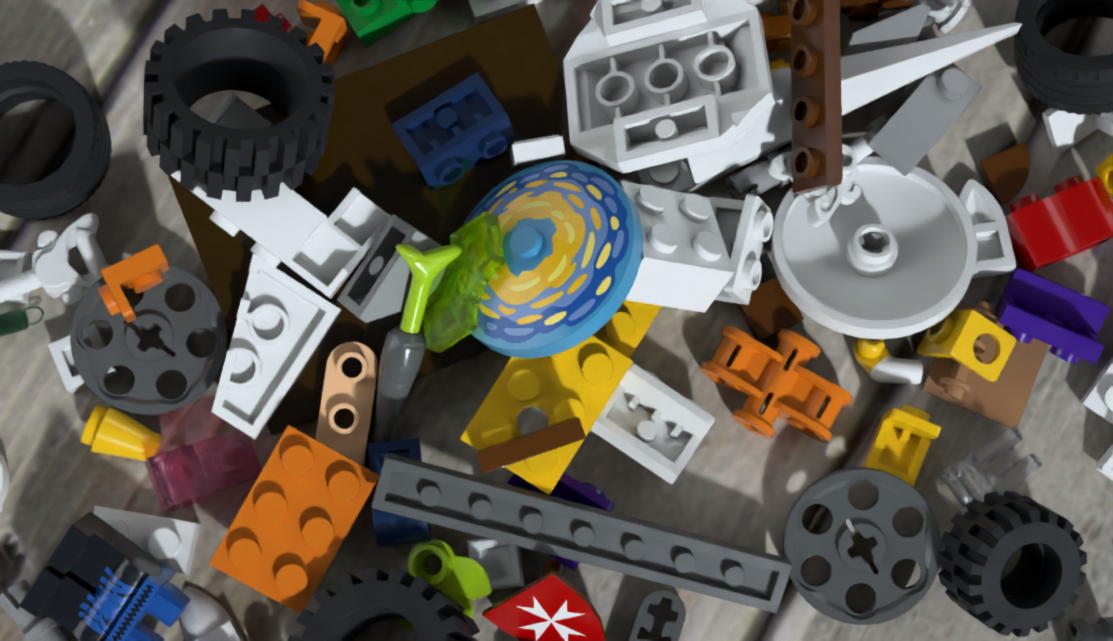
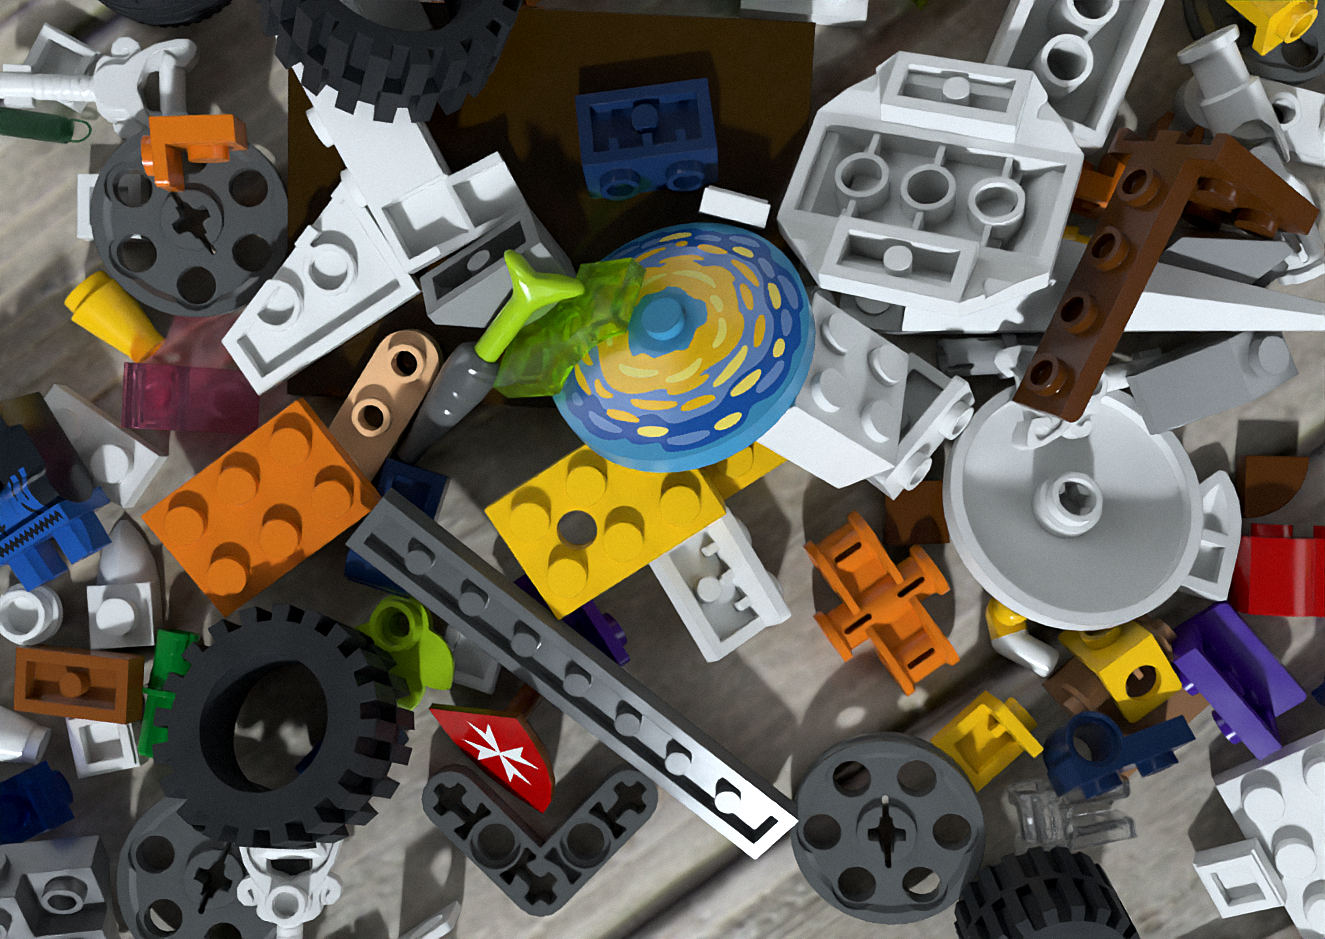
camera: 30 degrees right, 10 degrees up
reddish brown tile [475,417,586,475] -> none
none -> dark blue plate [1042,711,1196,800]

